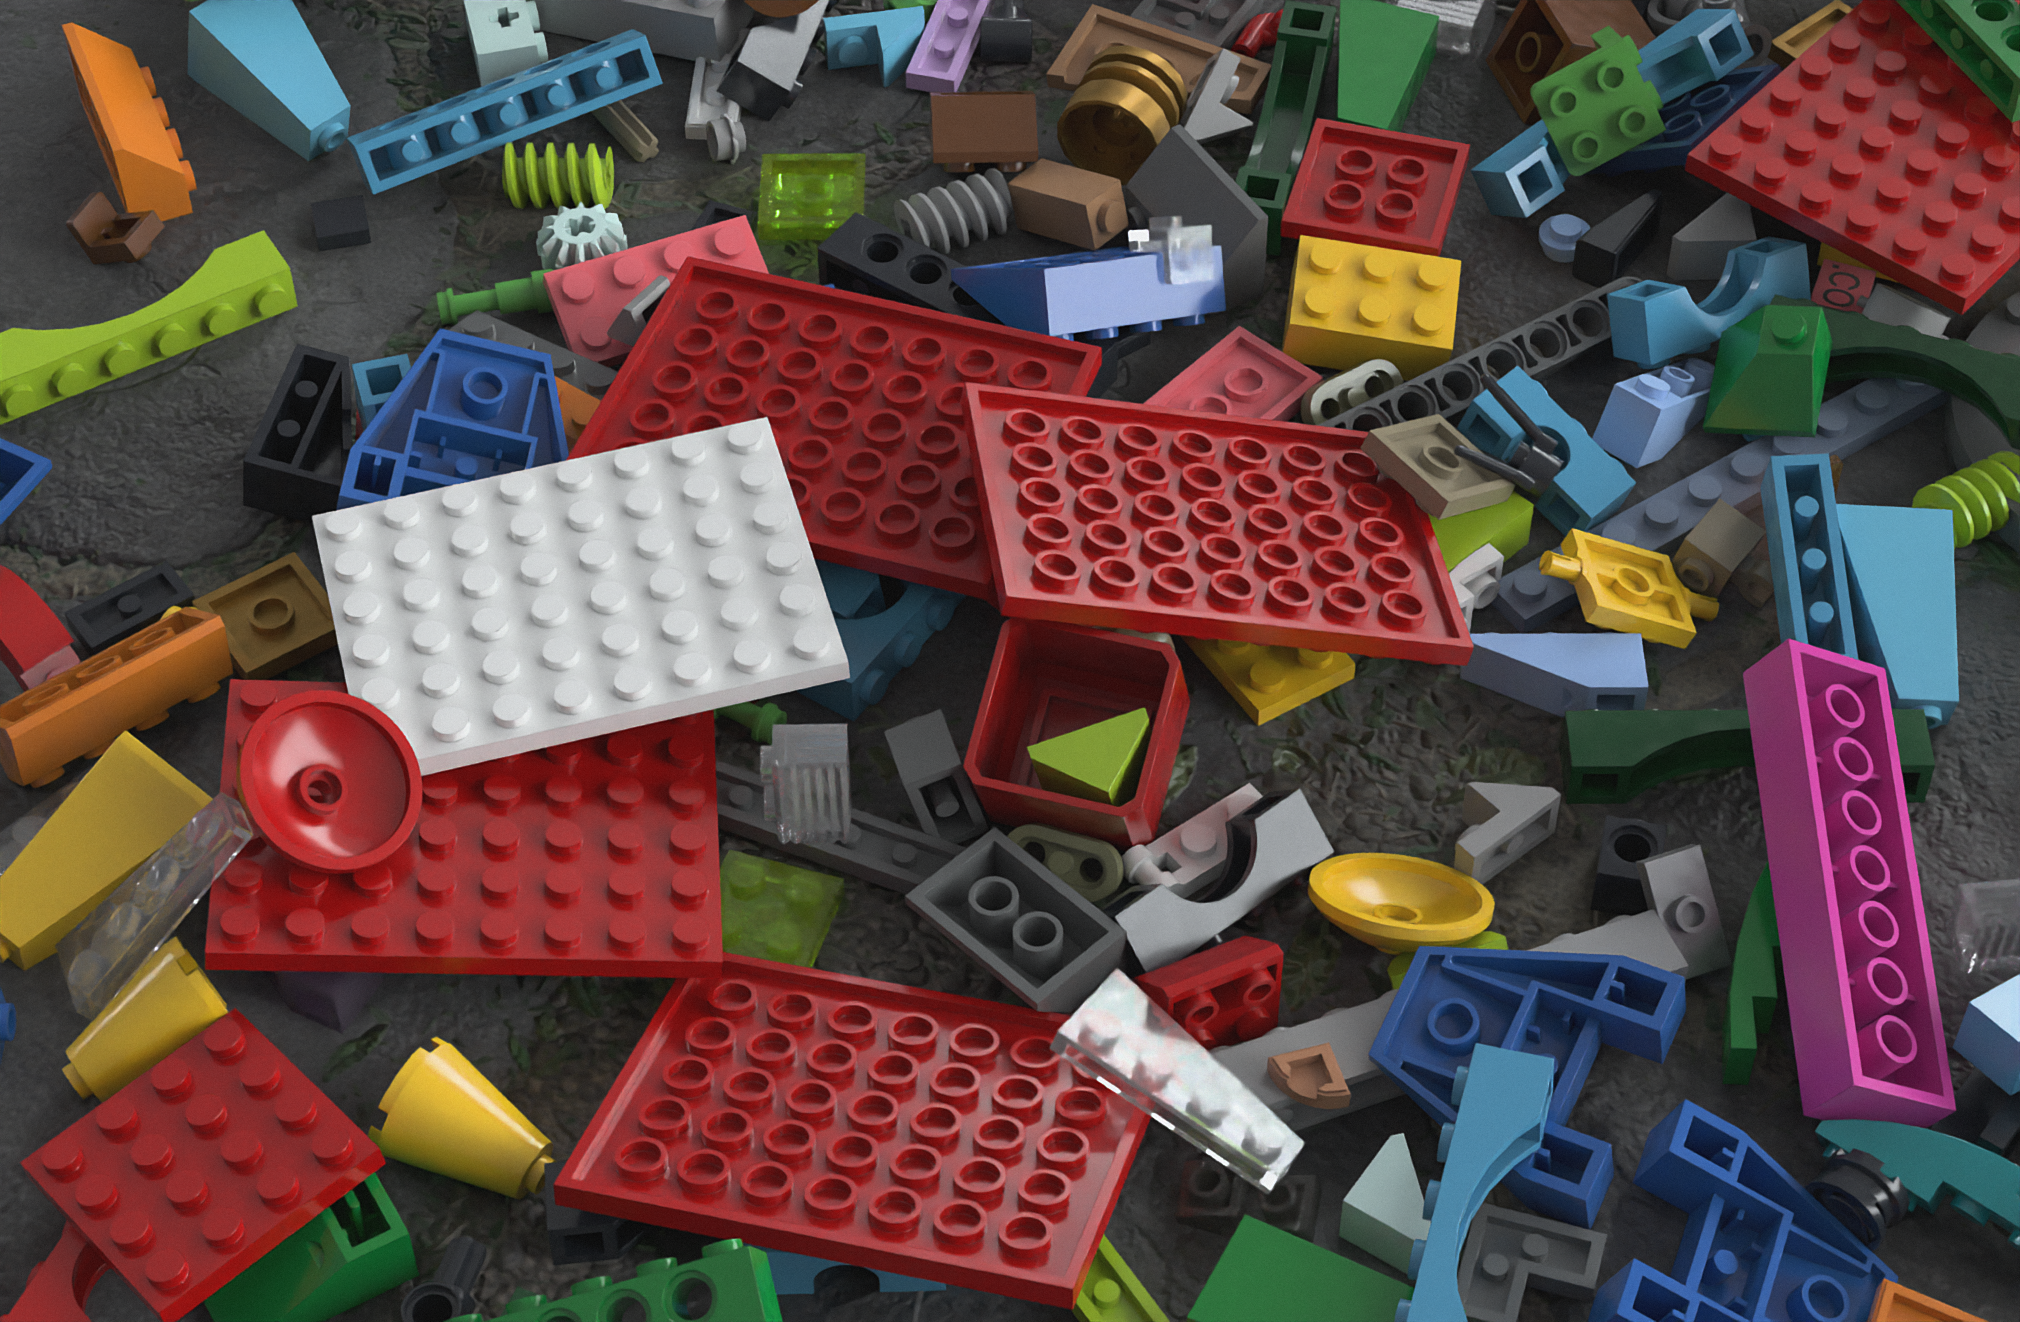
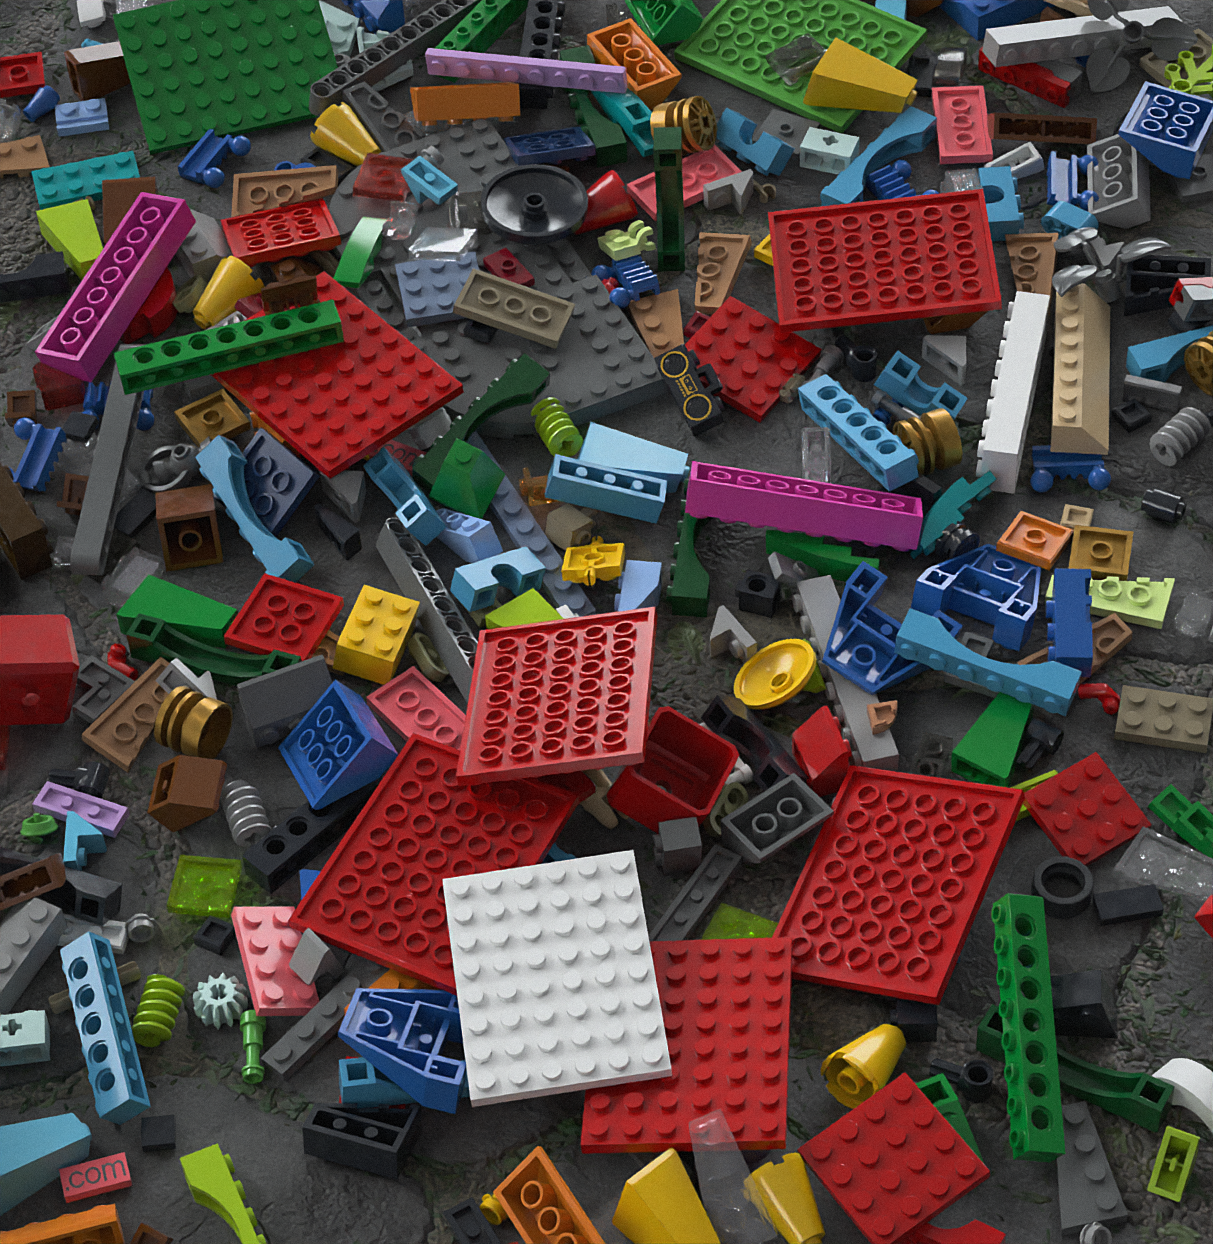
camera: 80 degrees left, 0 degrees up
pearl gold plate [192,552,338,680] -> none
red dish [236,690,422,874] -> none
clear brick [760,723,852,845] -> none
medium nougat brick [1007,158,1129,251] -> none
lime slope [1027,707,1152,807] -> none
clear wing [1049,968,1305,1195] -> none
clear bracket [1128,215,1215,284] -> none
light aqua slope [1339,1133,1431,1275] -> none
dark tan plate [1360,414,1516,520] -> none
black plant [1454,374,1563,498] -> none
bright green bracket [1530,26,1666,176] -> none
light blue plate [1538,214,1591,263] -> none
none -> coral tile [59,1152,132,1203]

